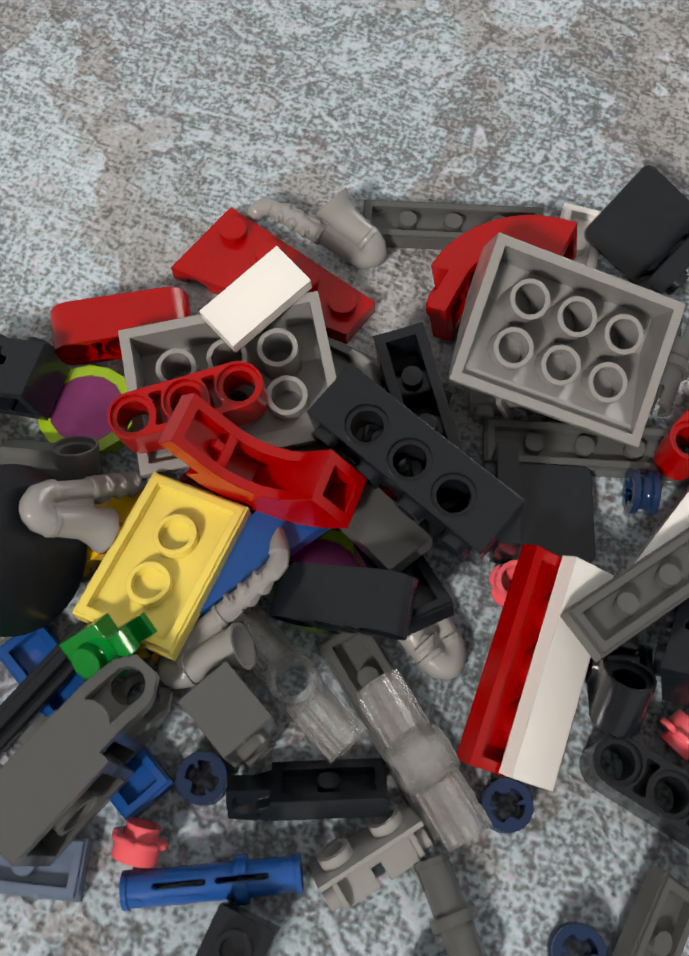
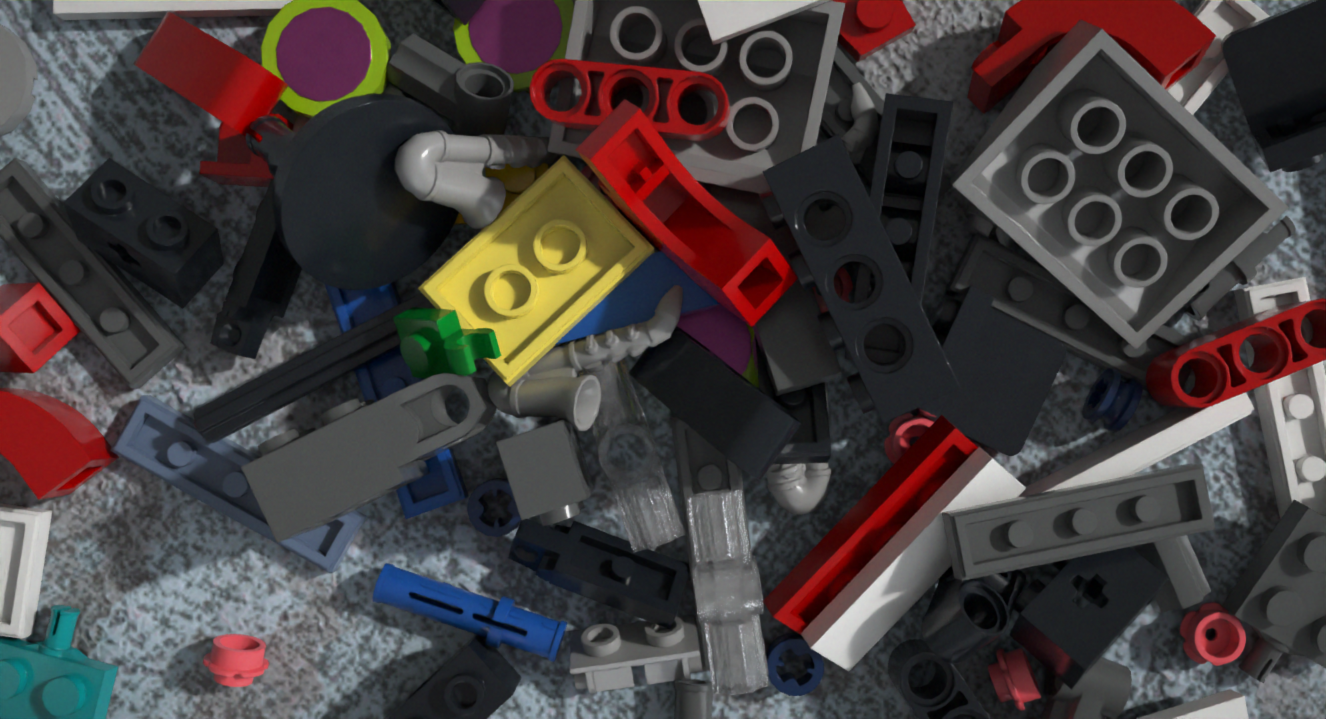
camera: 25 degrees right, 20 degrees up
coral plate [111,818,169,868] -> none

